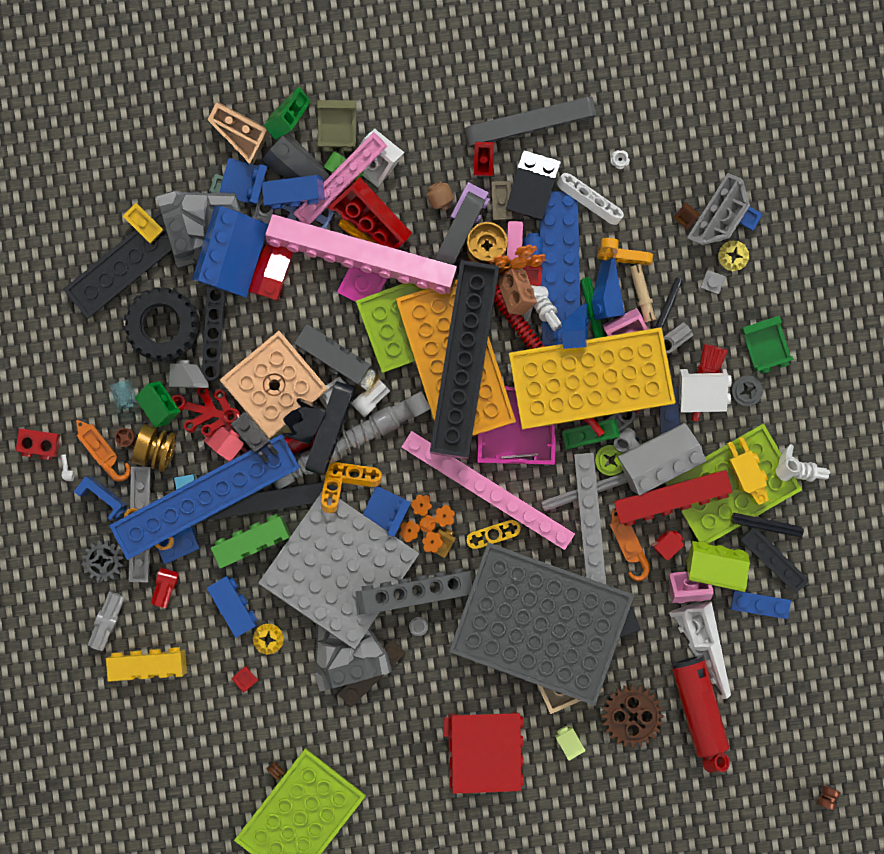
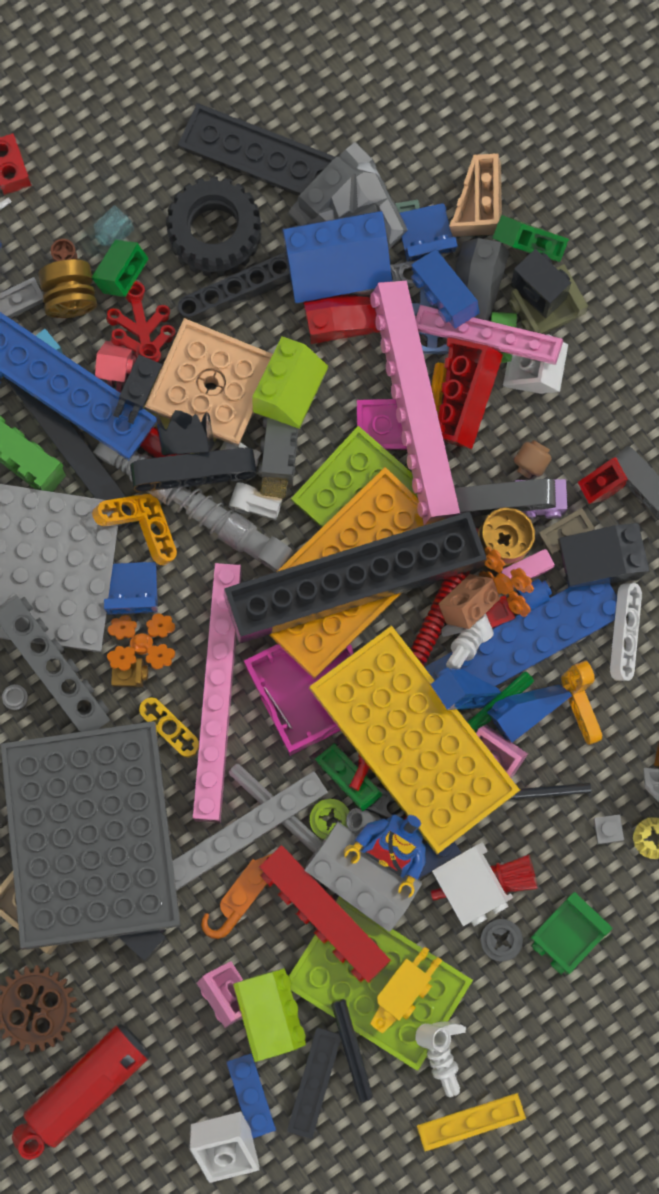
camera: 60 degrees right, 10 degrees down
orange plate [76,420,131,482] -> none
yellow plate [123,203,164,244] -> none
light grey slope [169,360,208,388] -> none
tan pin [629,264,656,323] -> none
red brick [651,530,684,561] -> none
light grey piece [663,322,693,355] -> none
white wedge [669,602,731,699] -> none
none -> white slope [190,1112,259,1183]
none -> lime slope [252,336,328,429]
none -> torso [343,815,426,898]
none -> yellow tile [417,1093,526,1151]
none -> black brick [511,249,571,319]

